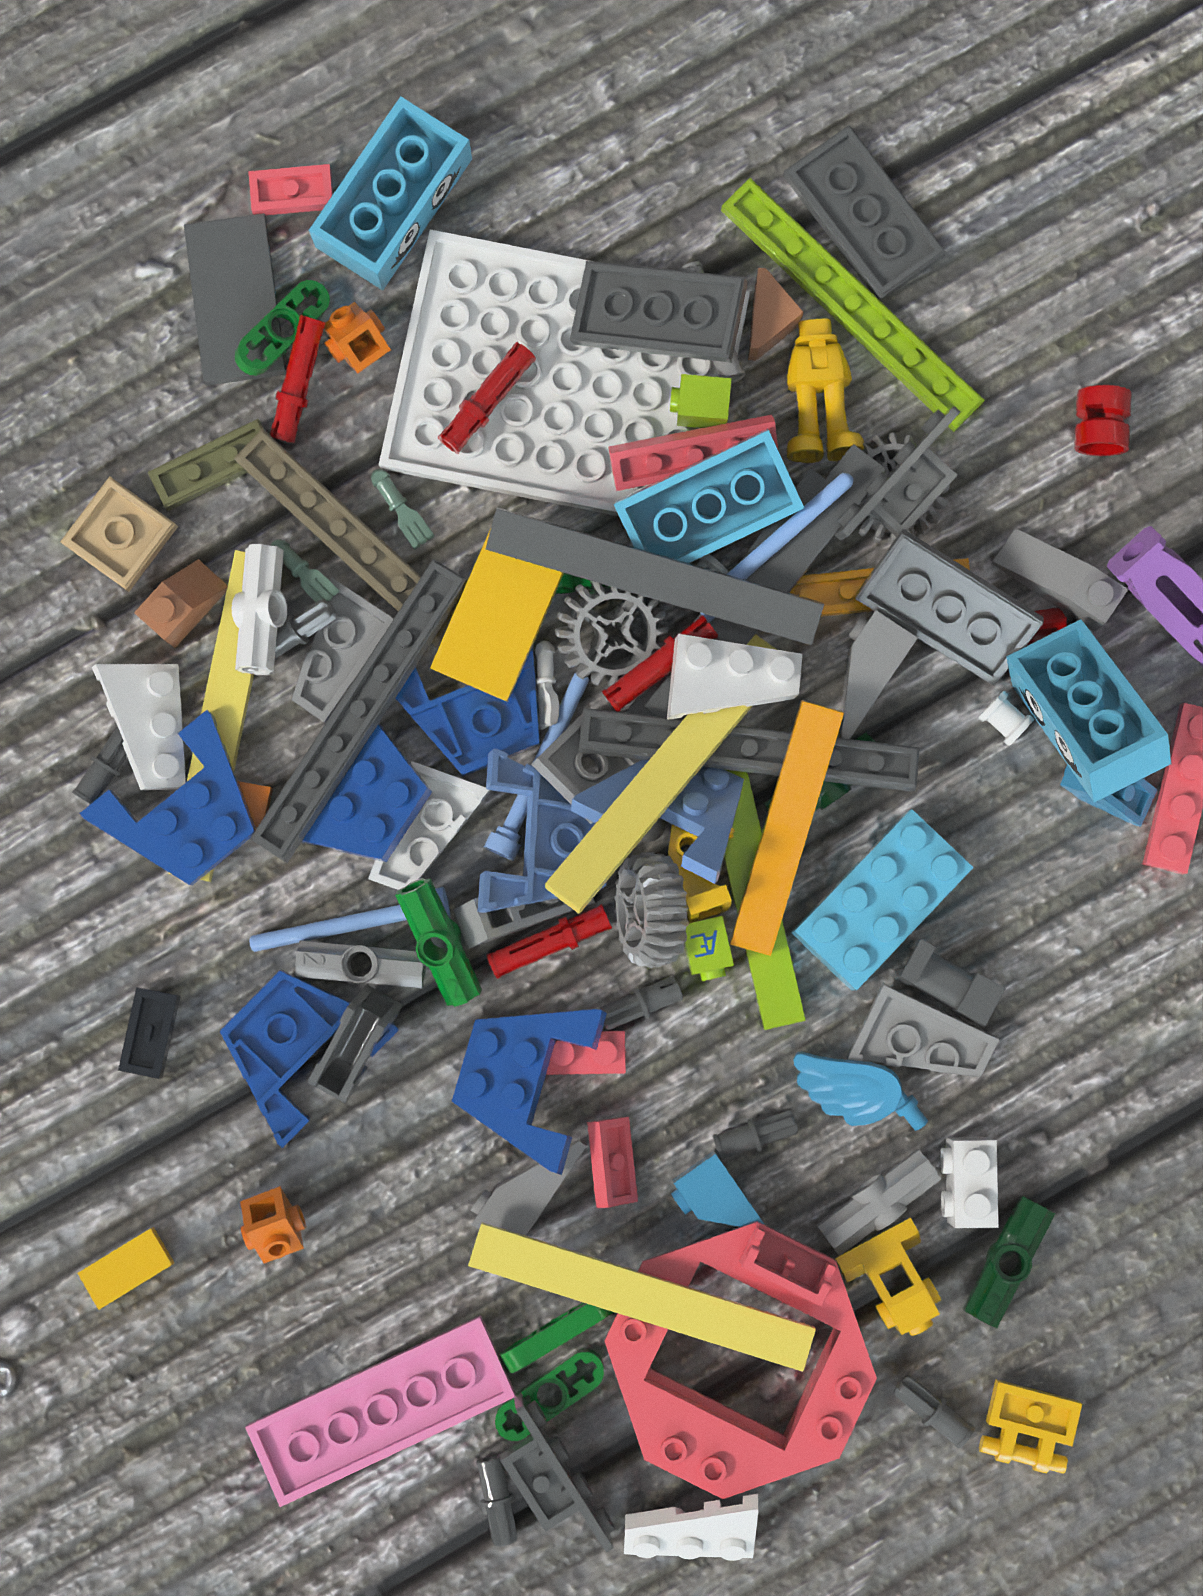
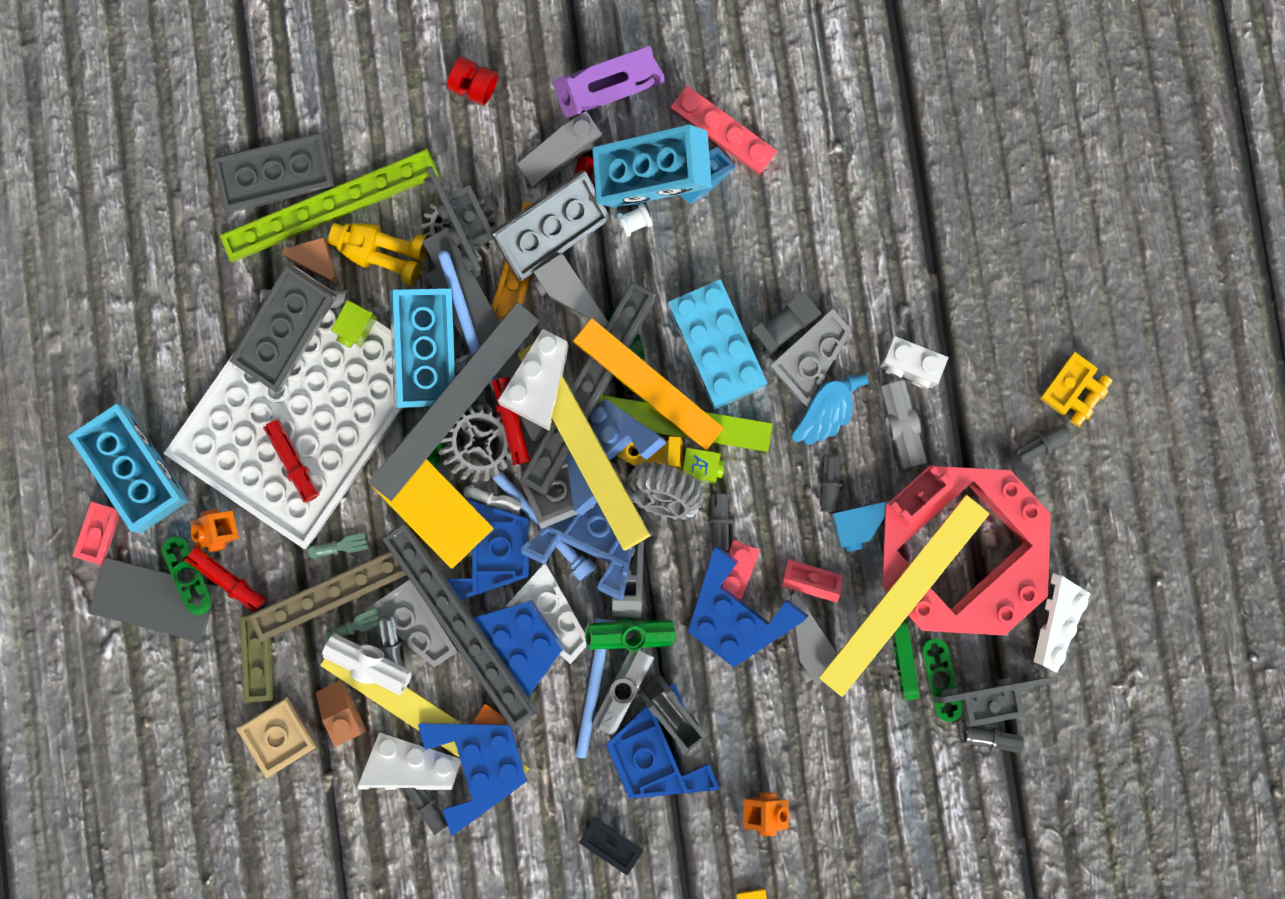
camera: 70 degrees left, 0 degrees up
bright pink plate [245,1315,516,1507] -> none
red pin [487,904,612,979] -> none
coral plate [608,415,778,491] -> none
yellow tile [835,1218,941,1336] -> none
dark green piece [962,1195,1055,1329] -> none

